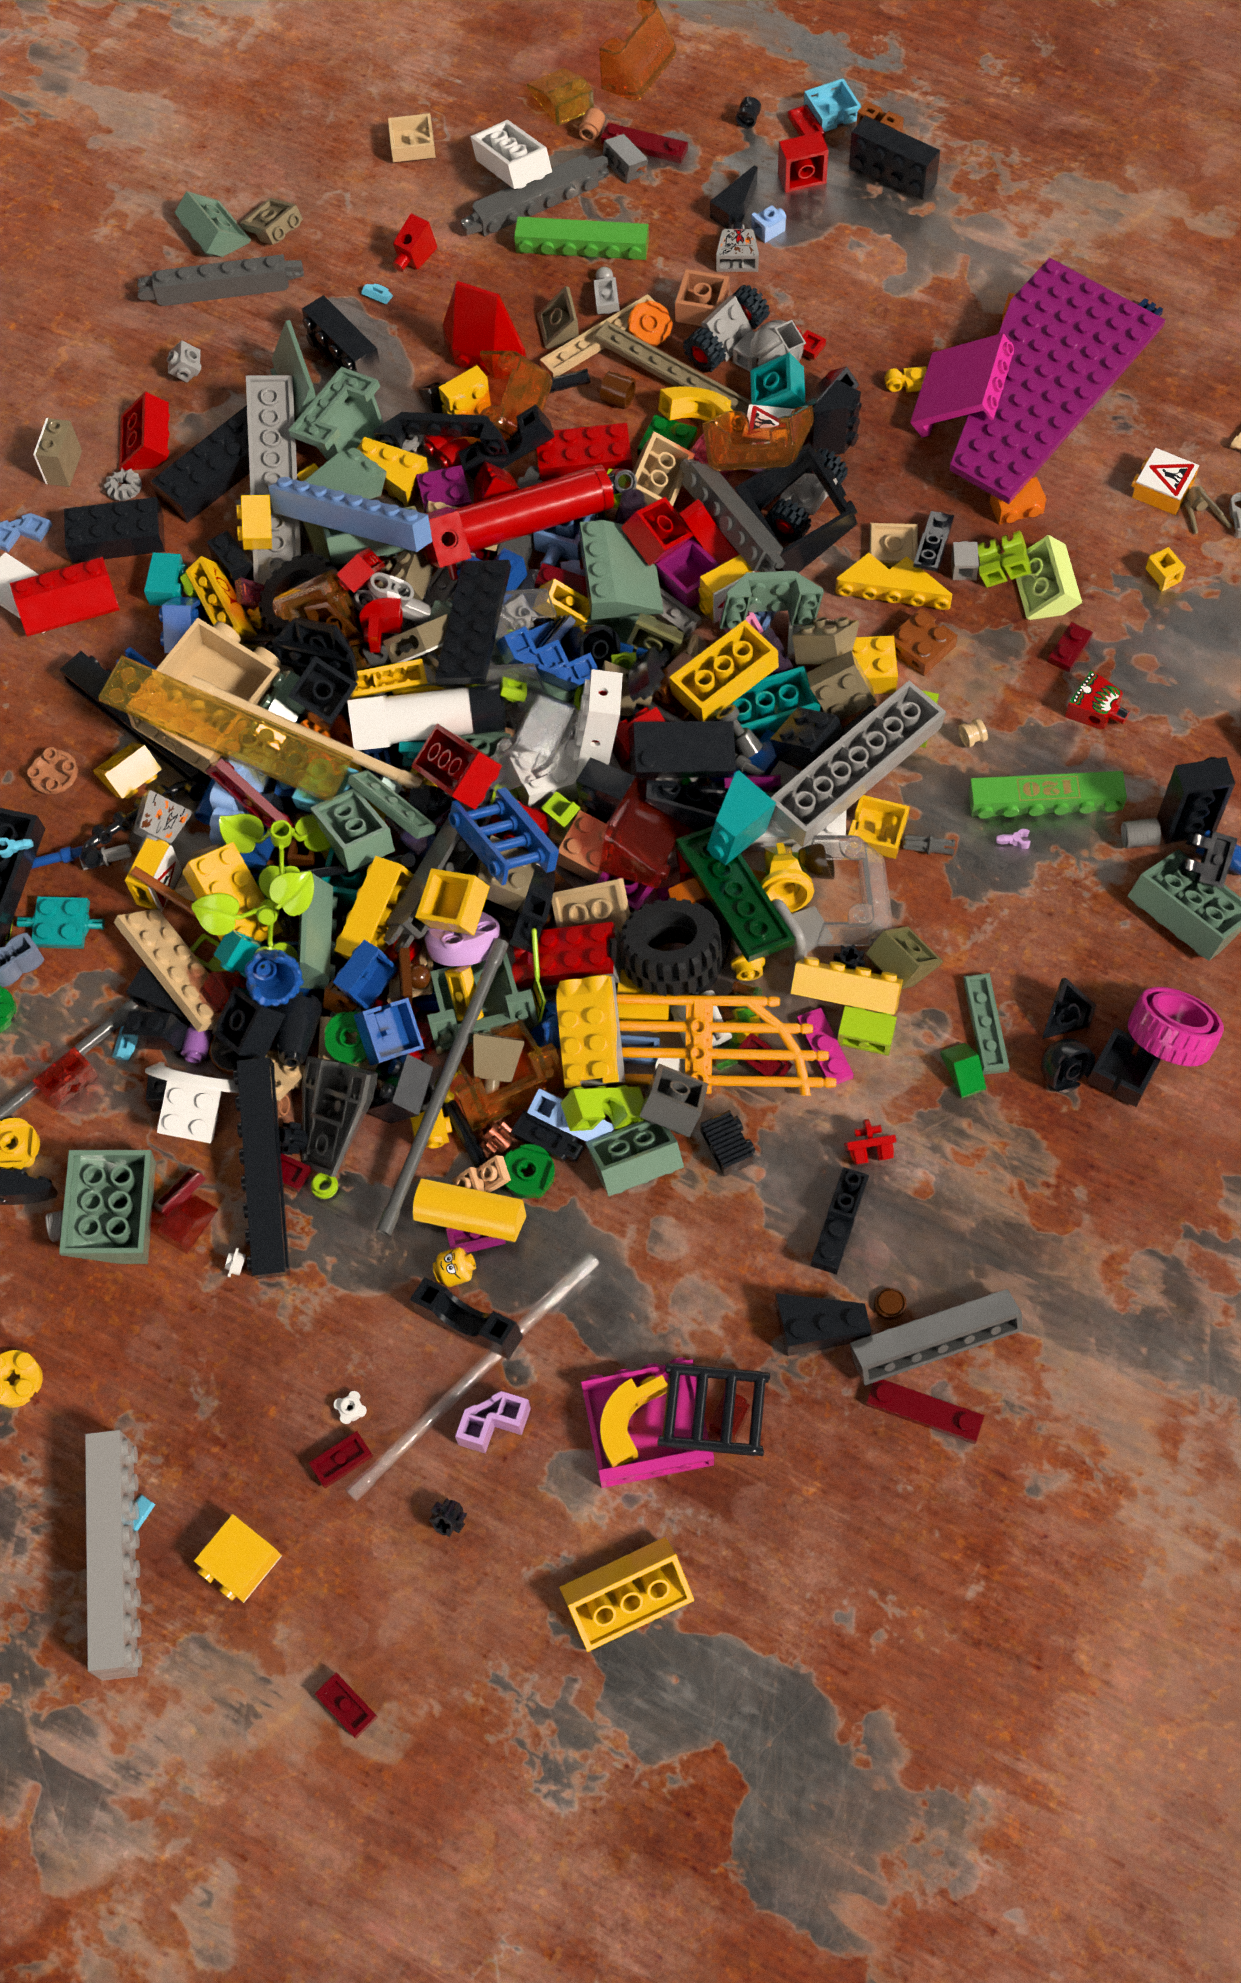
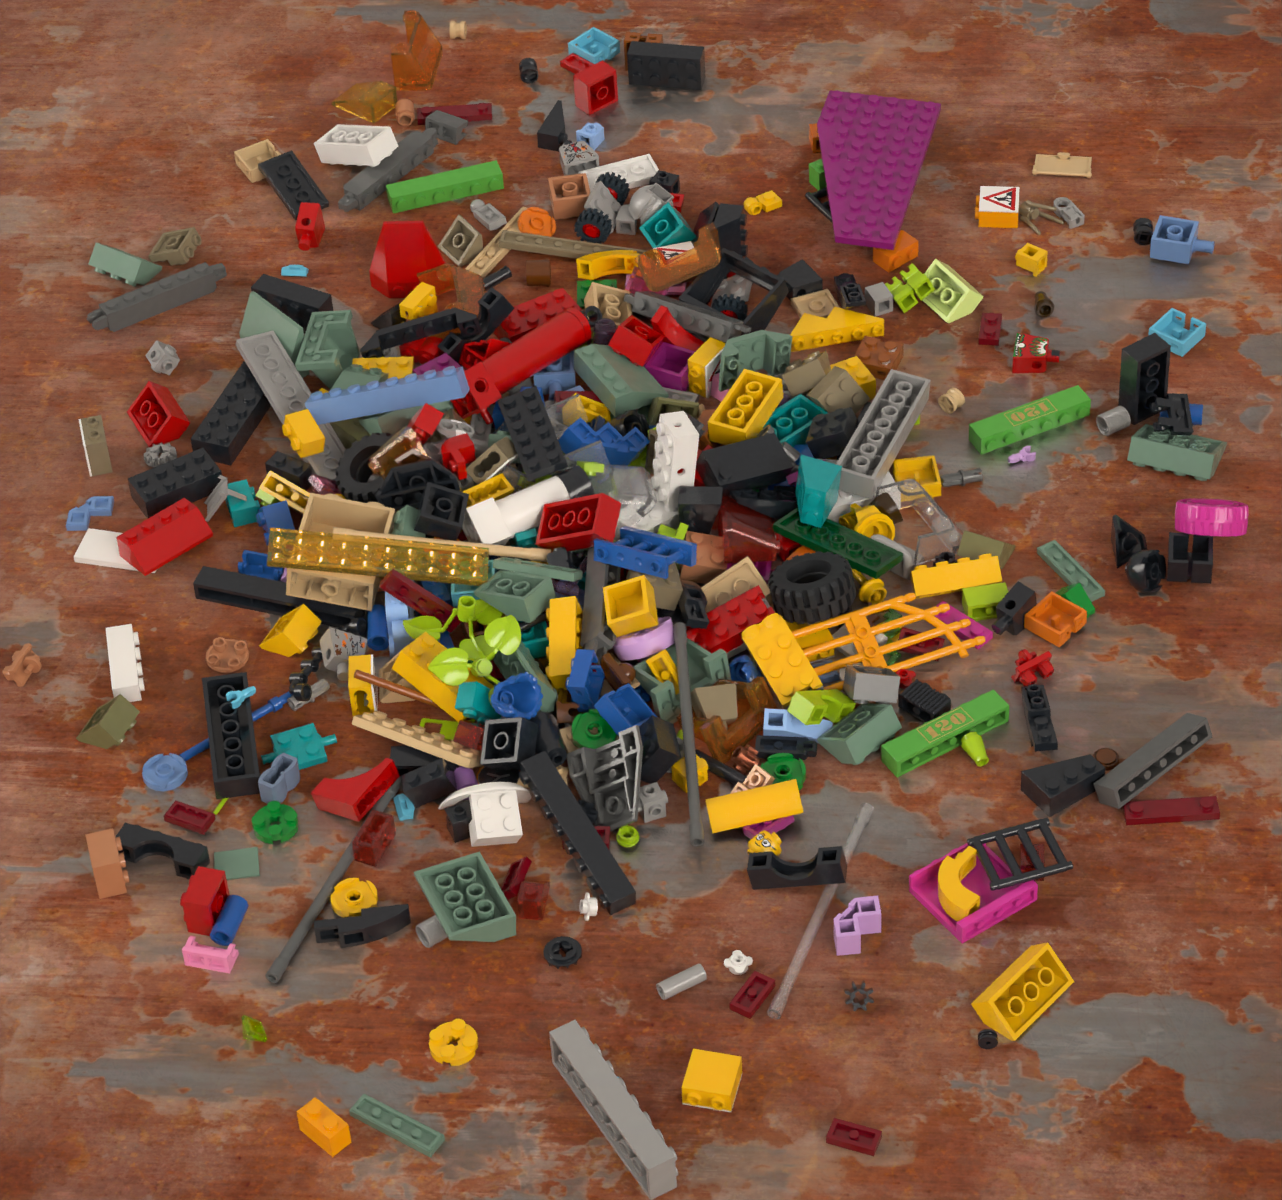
camera: 25 degrees left, 20 degrees down
lime piece [531,928,546,1023] -> none
dark pink panel [910,333,1014,437] -> none
none -> light grey piece [204,475,247,522]
none -> black tile [258,150,329,220]
none -> red arch [311,758,400,822]
none -> tan wheel [450,21,467,39]
none -> black gear [543,936,582,969]
none -> white tile [578,154,659,192]
none -> light grey brick [638,782,668,823]
none -> black brick [649,170,680,194]
none -> light grey piece [656,963,707,1000]
none -> black torso [778,259,823,301]
none -> bright green brick [881,689,1009,778]
none -> red plate [896,669,916,689]
none -> lime cone [961,732,989,767]
none -> black piece [978,1029,998,1049]
none -> black torso [992,581,1037,635]
none -> orange piece [1024,591,1087,648]
none -> dark brown cone [1034,291,1054,317]

